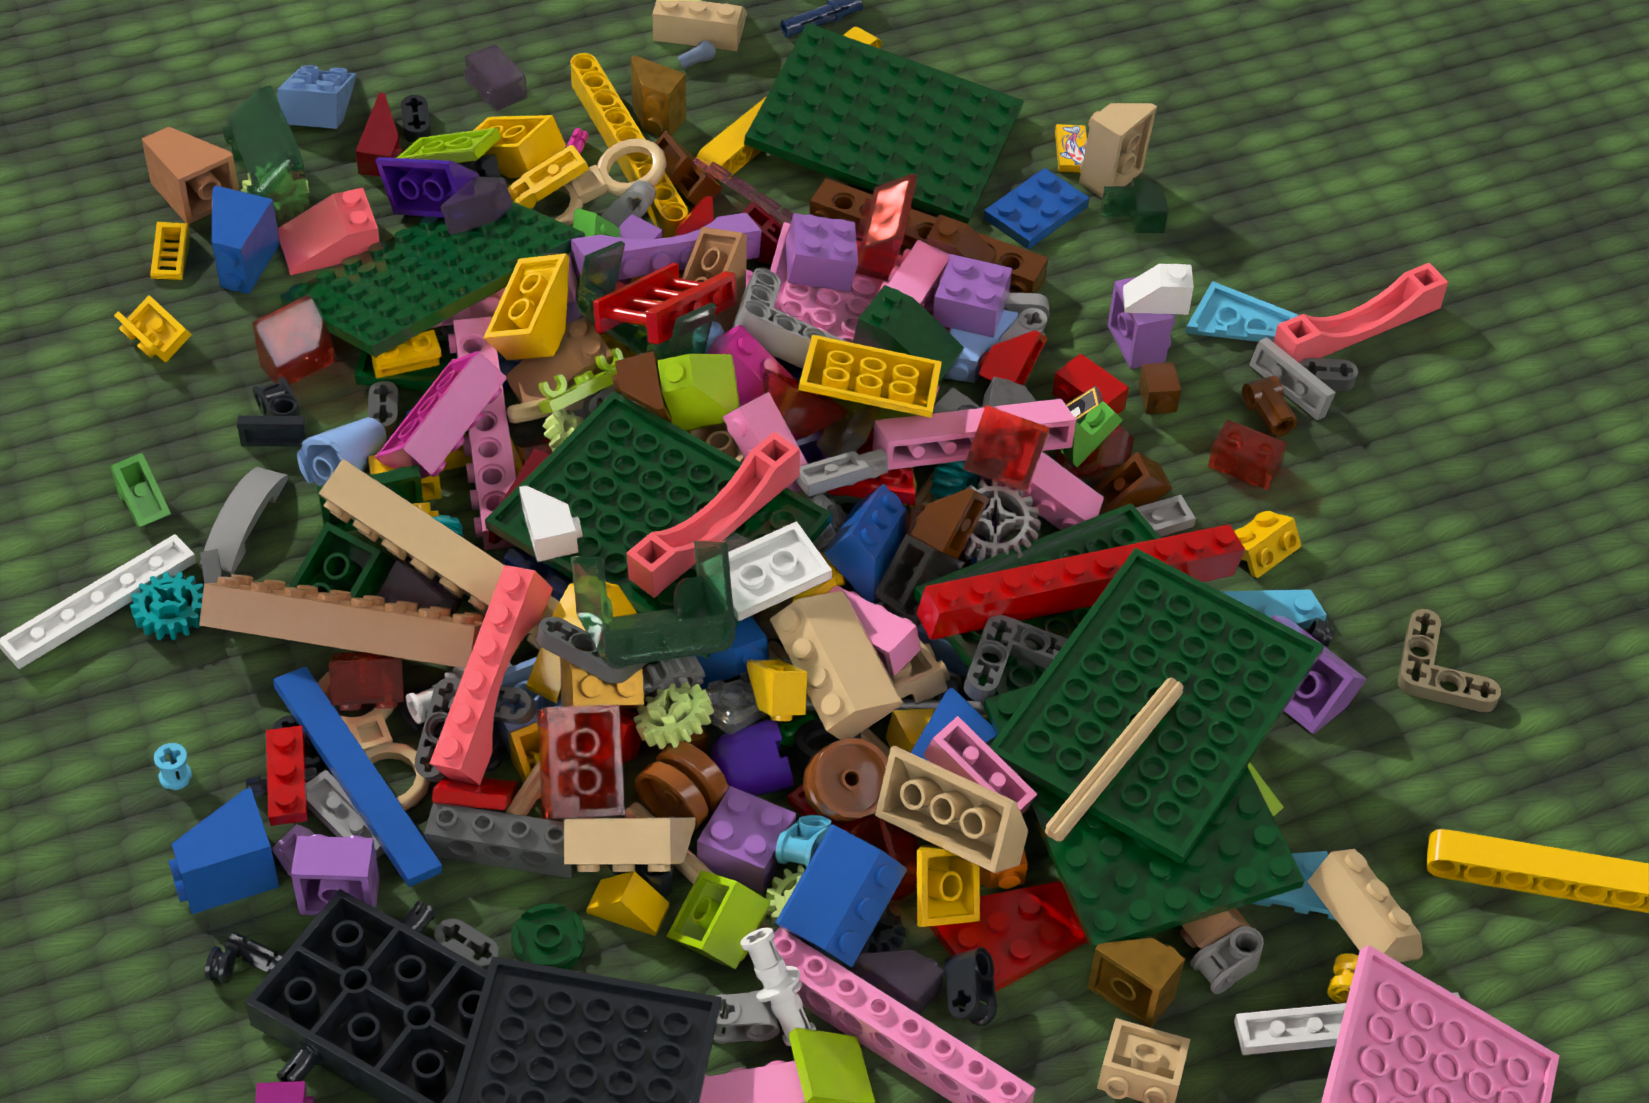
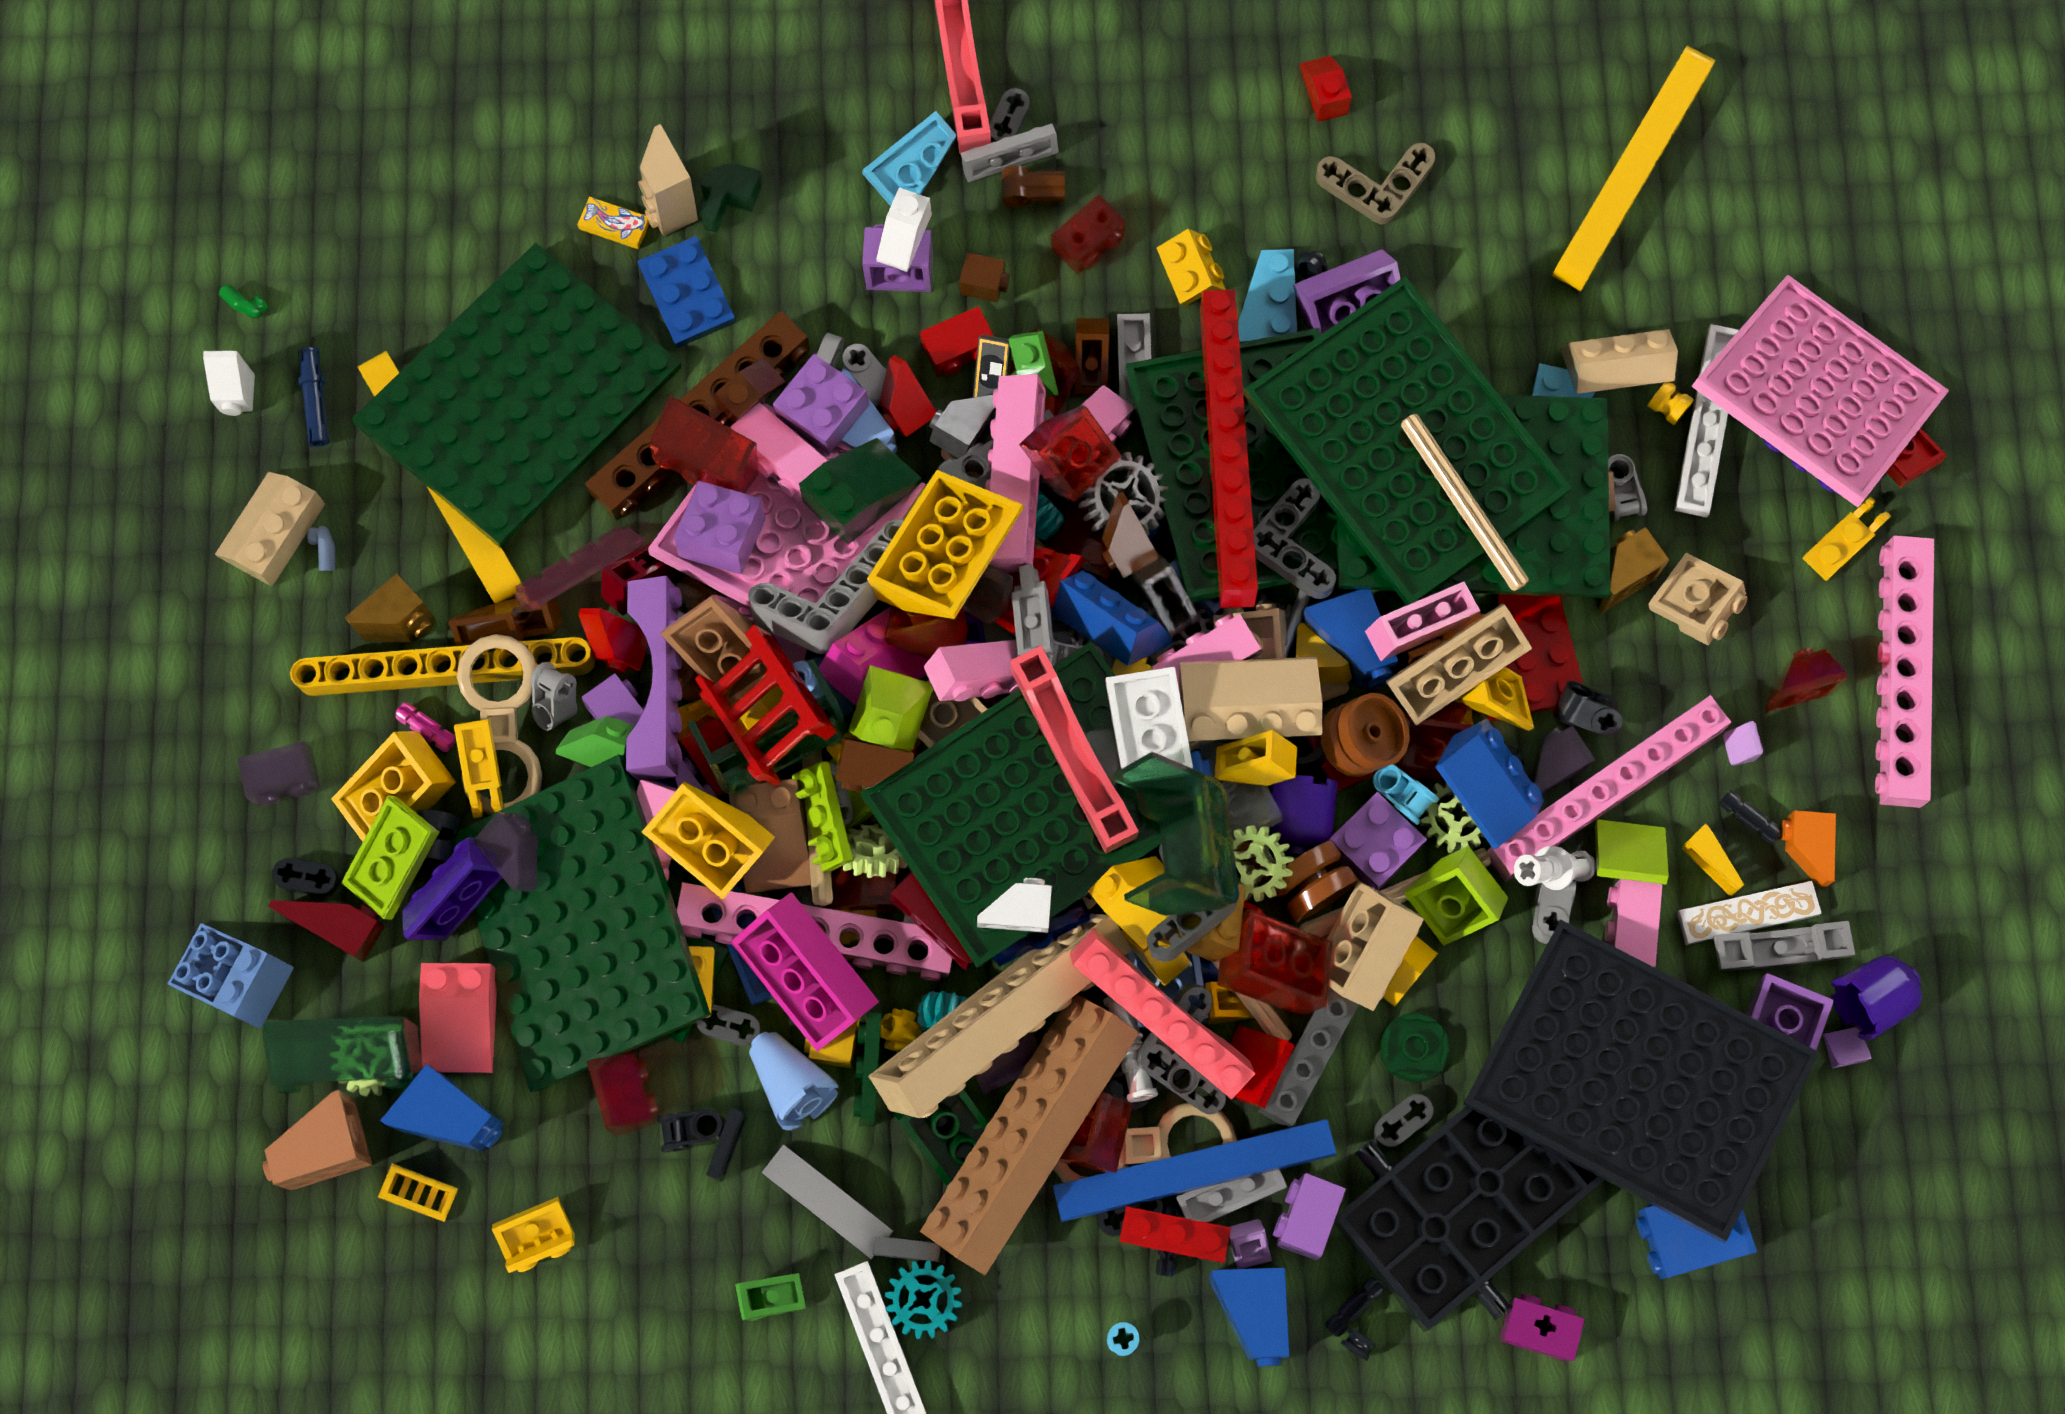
camera: 65 degrees left, 25 degrees up
none -> red slope [1299,55,1352,122]

